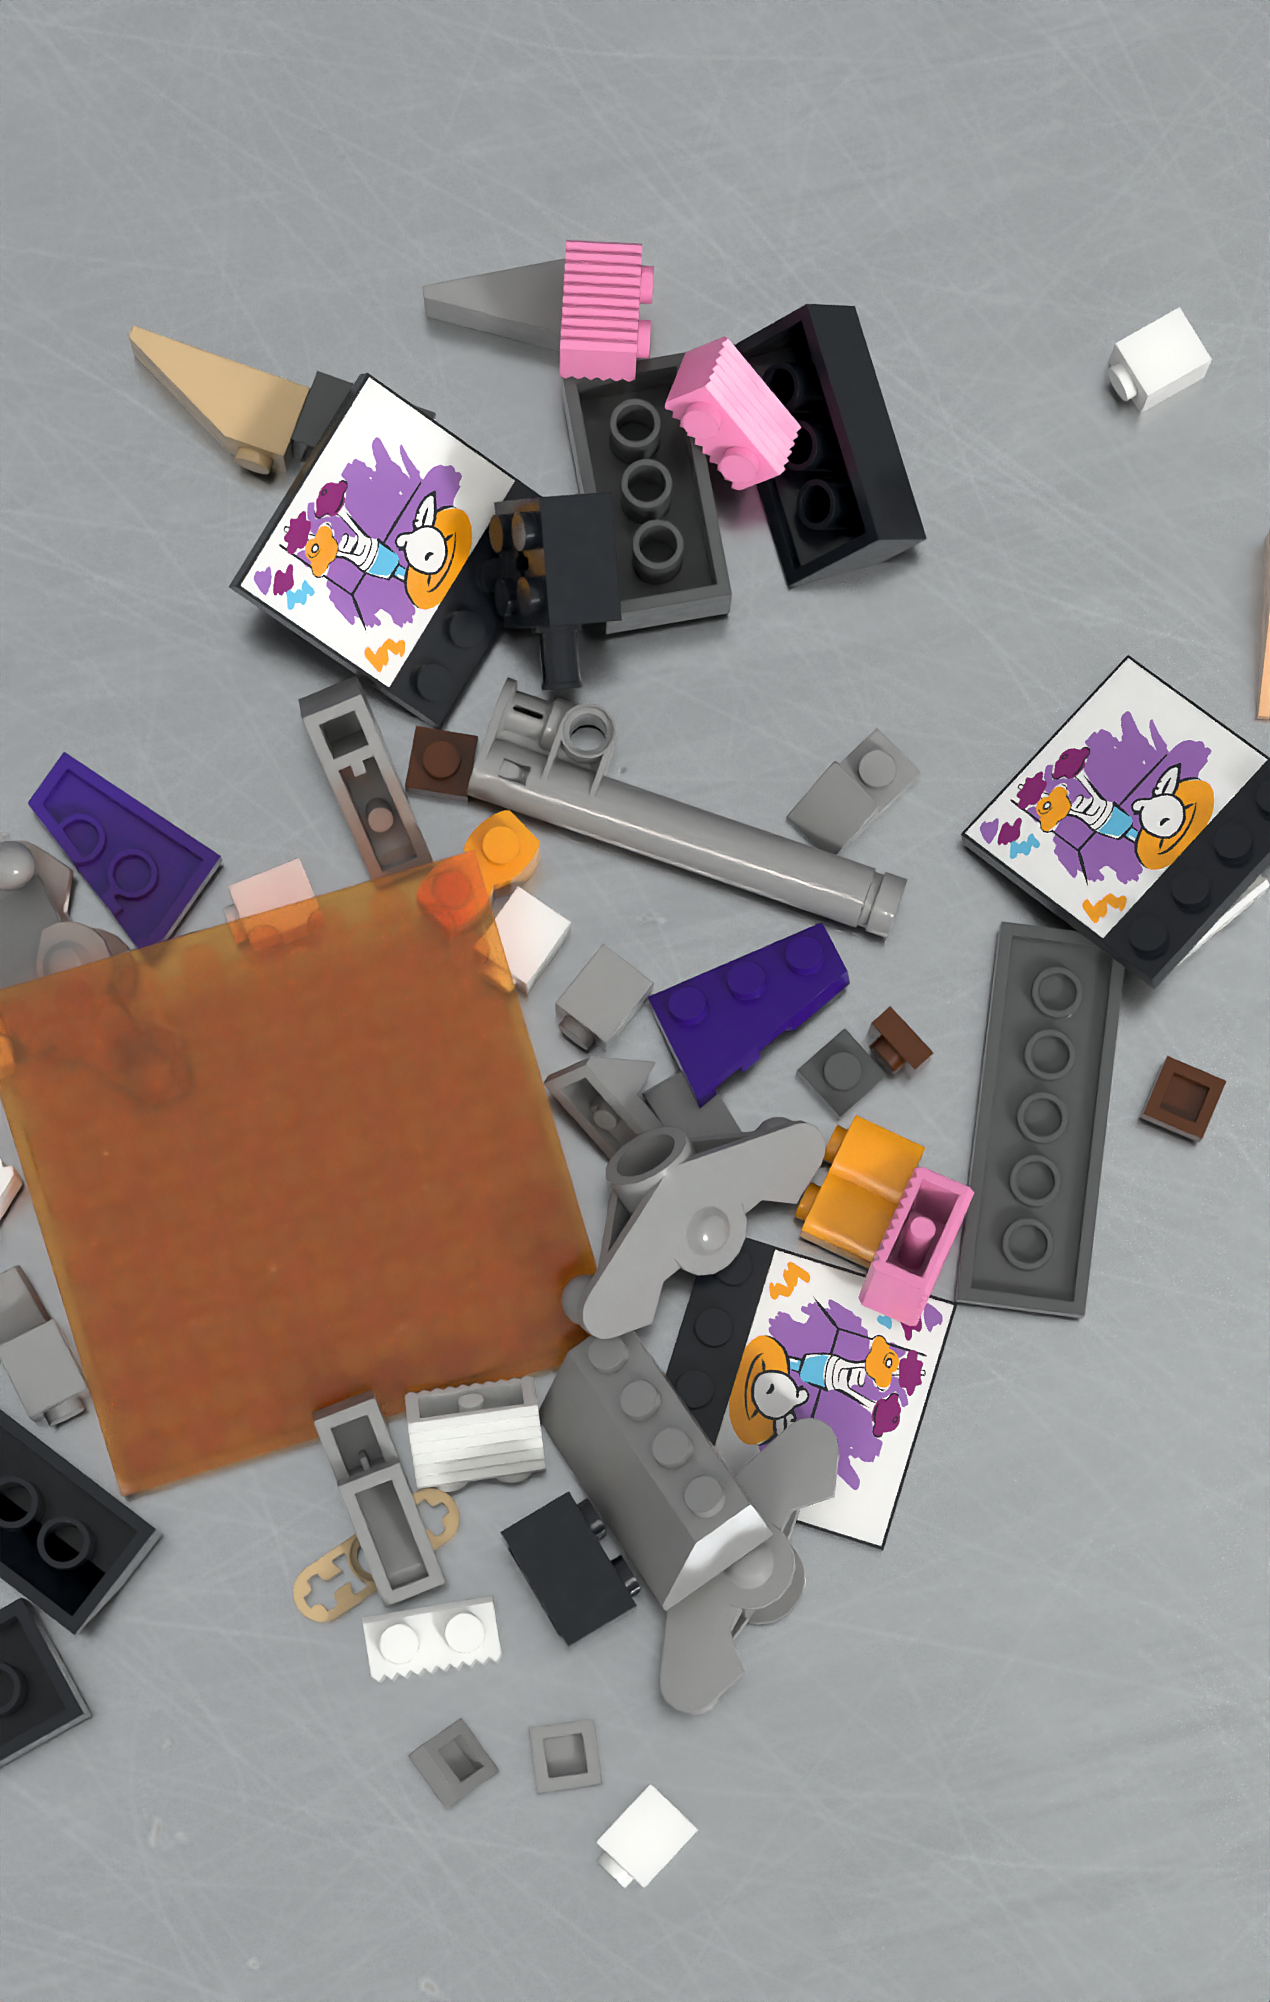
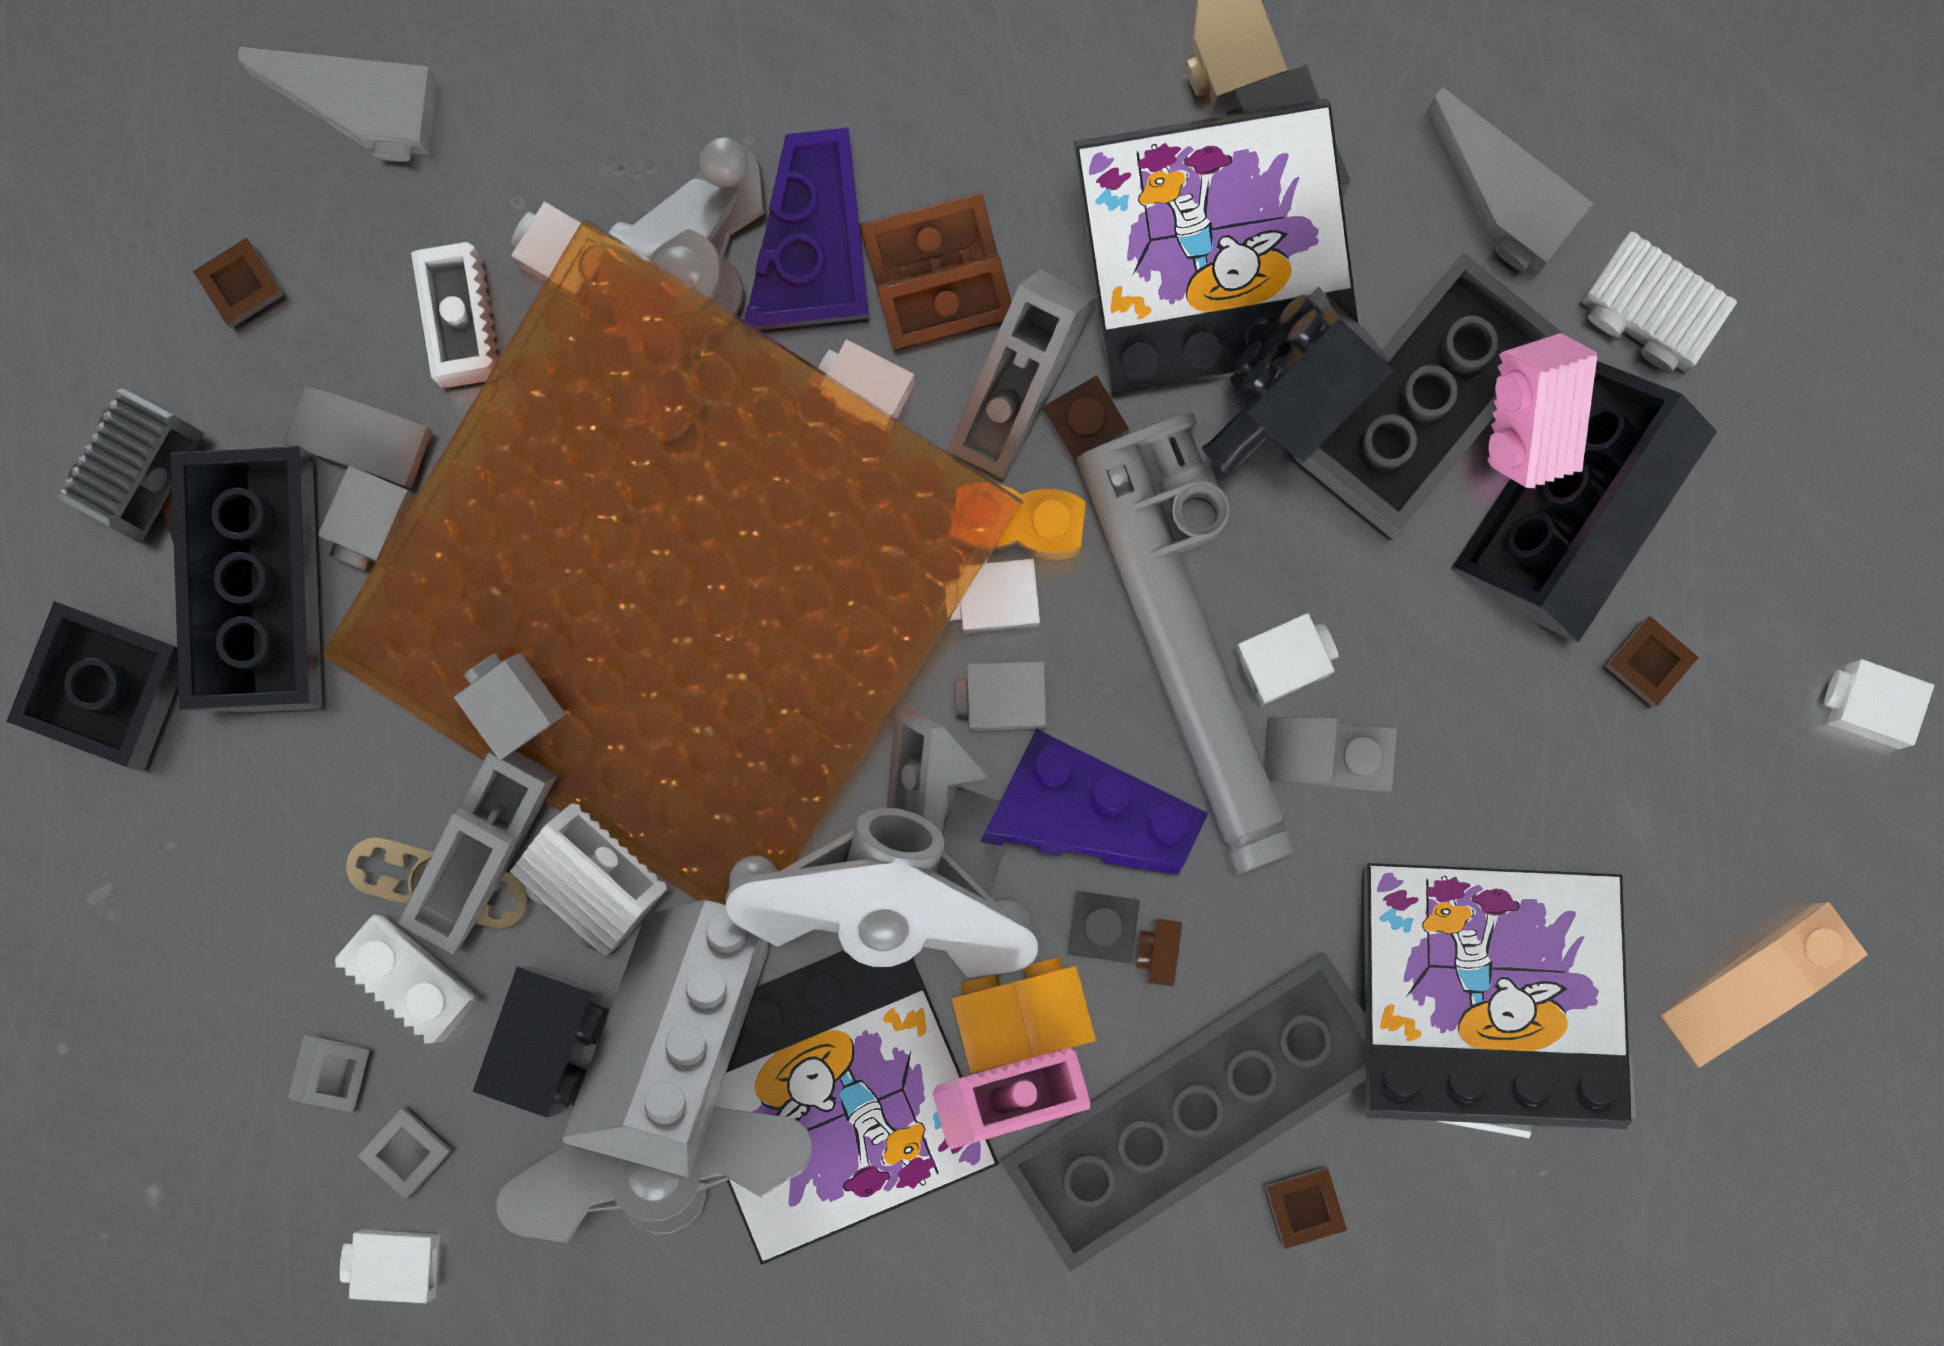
camera: 55 degrees right, 5 degrees up
bright pink brick [559,240,654,382] -> none
none -> light grey brick [454,652,566,761]
none -> dark orange slope [859,191,1012,350]
none -> white brick [1234,613,1339,707]
none -> white brick [1581,231,1737,373]
none -> reddish brown plate [1605,616,1699,707]

